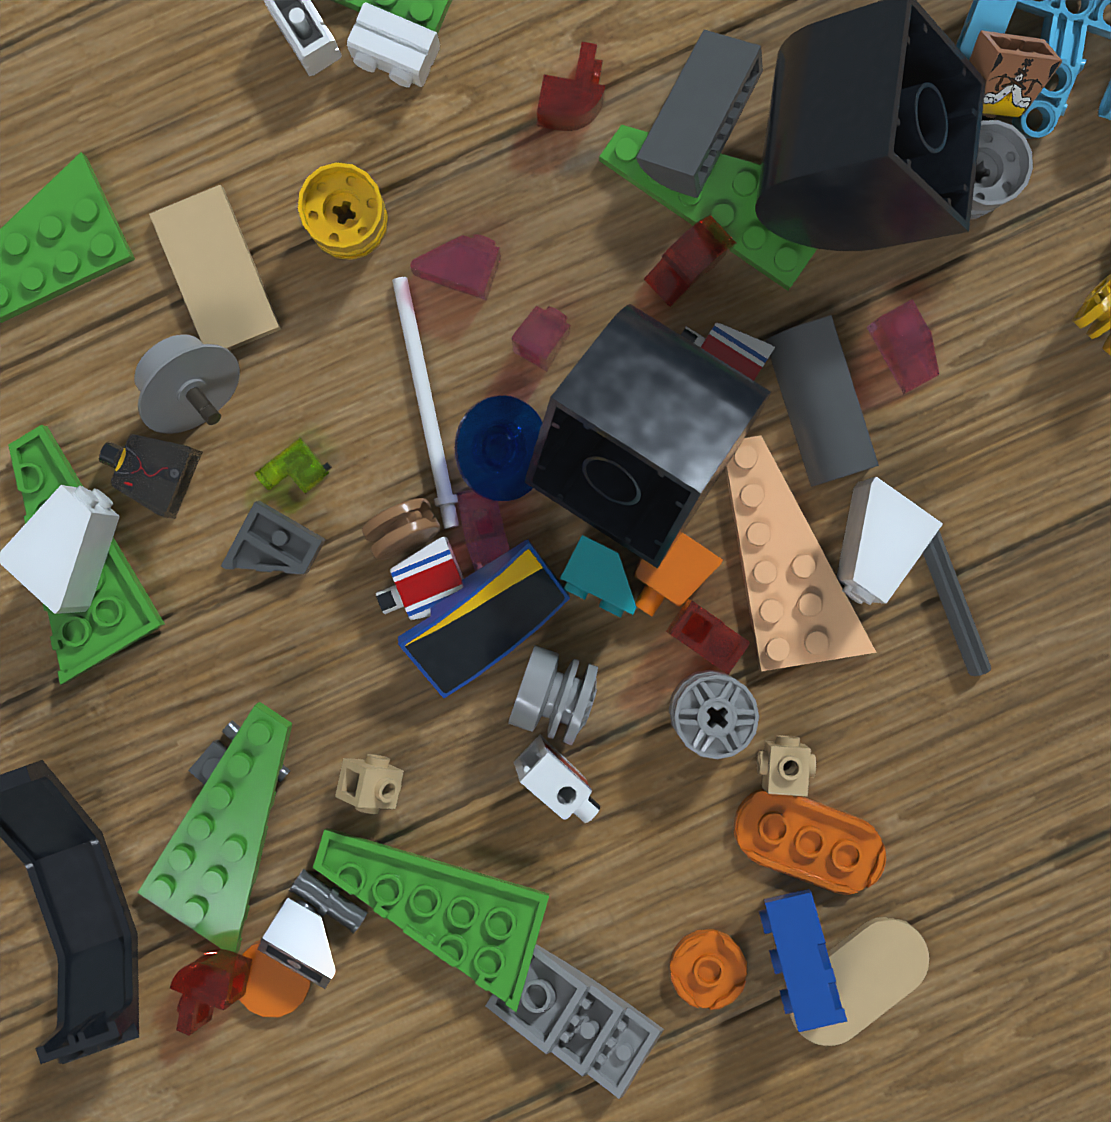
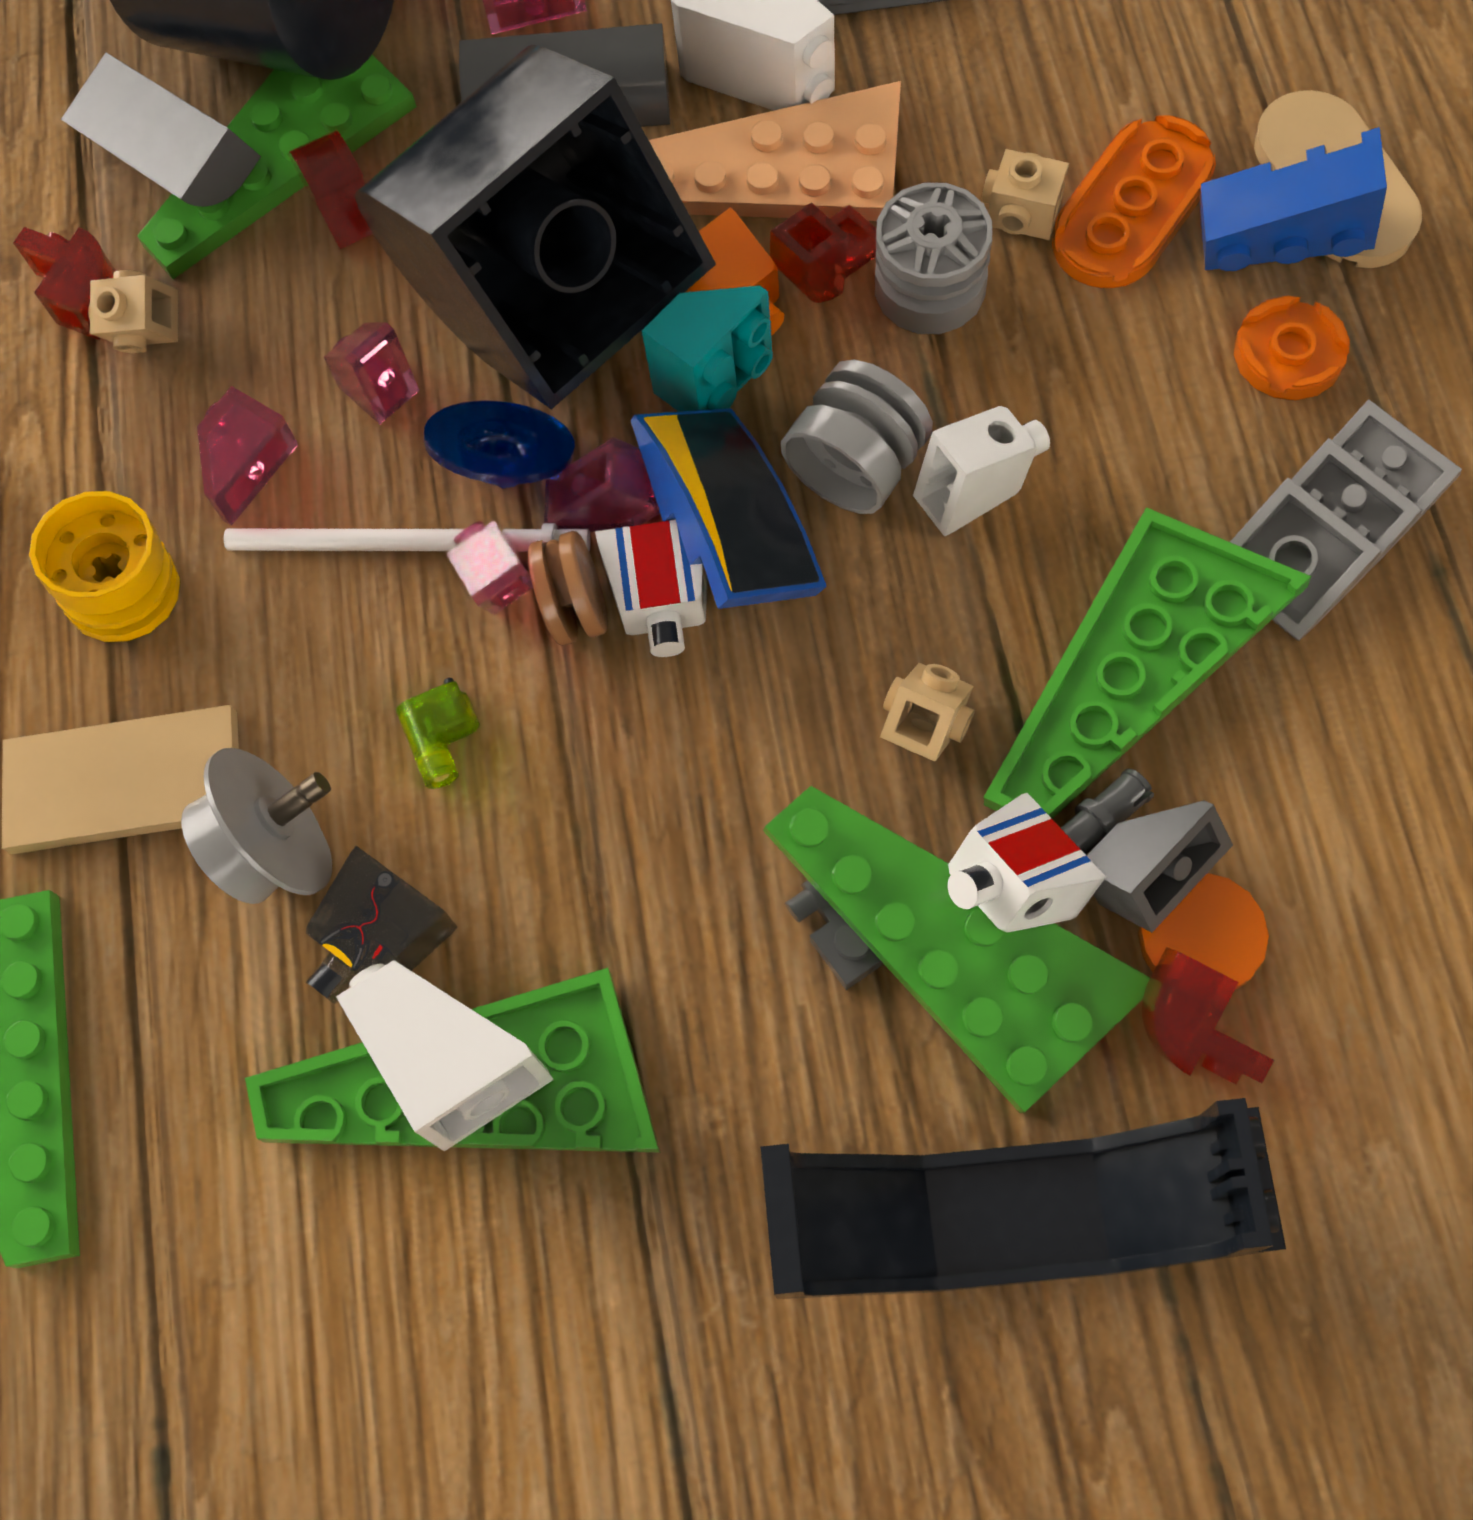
camera: 65 degrees left, 20 degrees down
dark grey wing [221,501,326,575] -> none
none -> tan brick [88,270,178,353]
none -> clear pink slope [447,520,533,615]
none -> white torso [948,793,1106,933]

